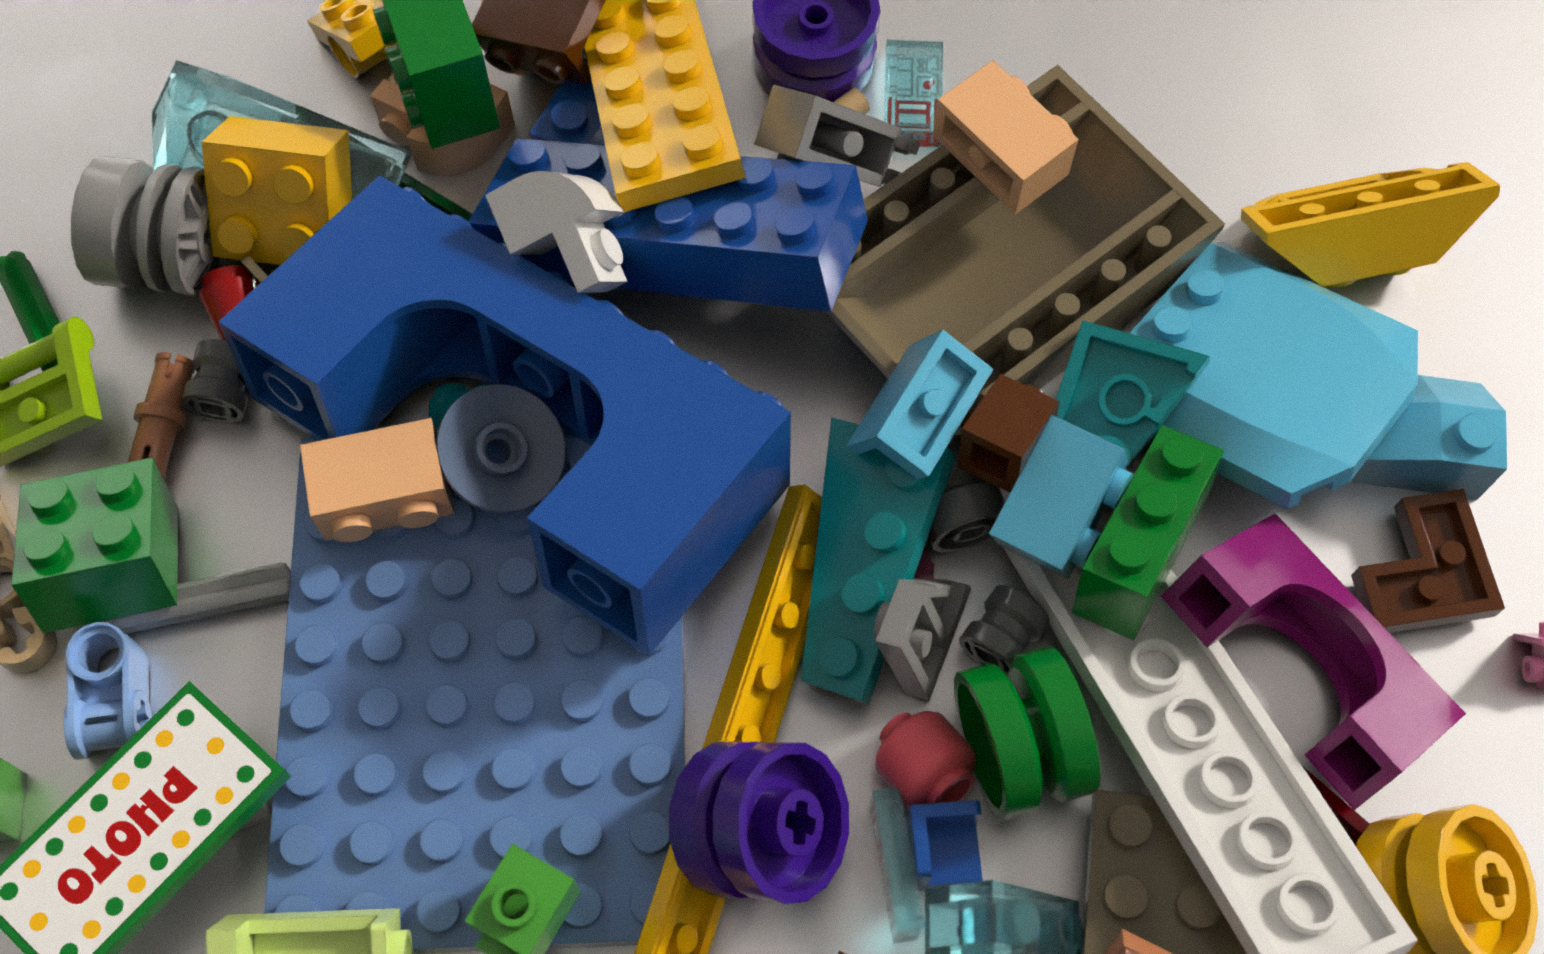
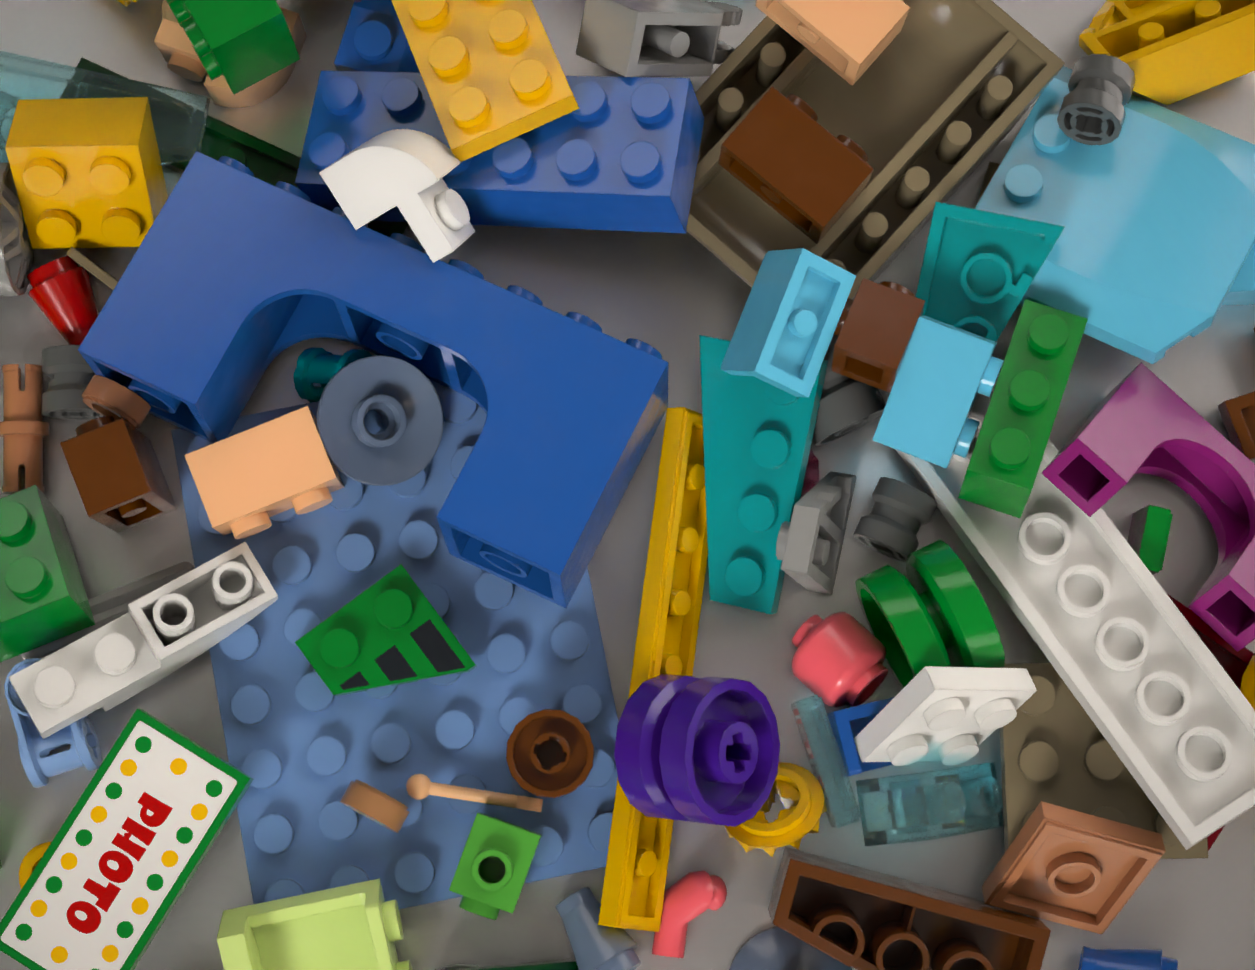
camera: 15 degrees left, 15 degrees up
none -> white slope [8,542,278,739]
none -> reddish brown brick [60,416,177,533]
none -> nougat tile [82,375,151,428]
none -> green wing [295,564,477,696]
none -> medium nougat tile [340,779,410,833]
none -> light nougat hinge [406,774,543,812]
none -> reddish brown wheel [506,709,594,798]
none -> reddish brown brick [718,86,874,244]
none -> yellow gear [724,762,827,857]
none -> white plate [854,666,1037,766]
none -> dark grey wheel [1057,54,1136,145]
none -> green tile [1127,505,1173,575]

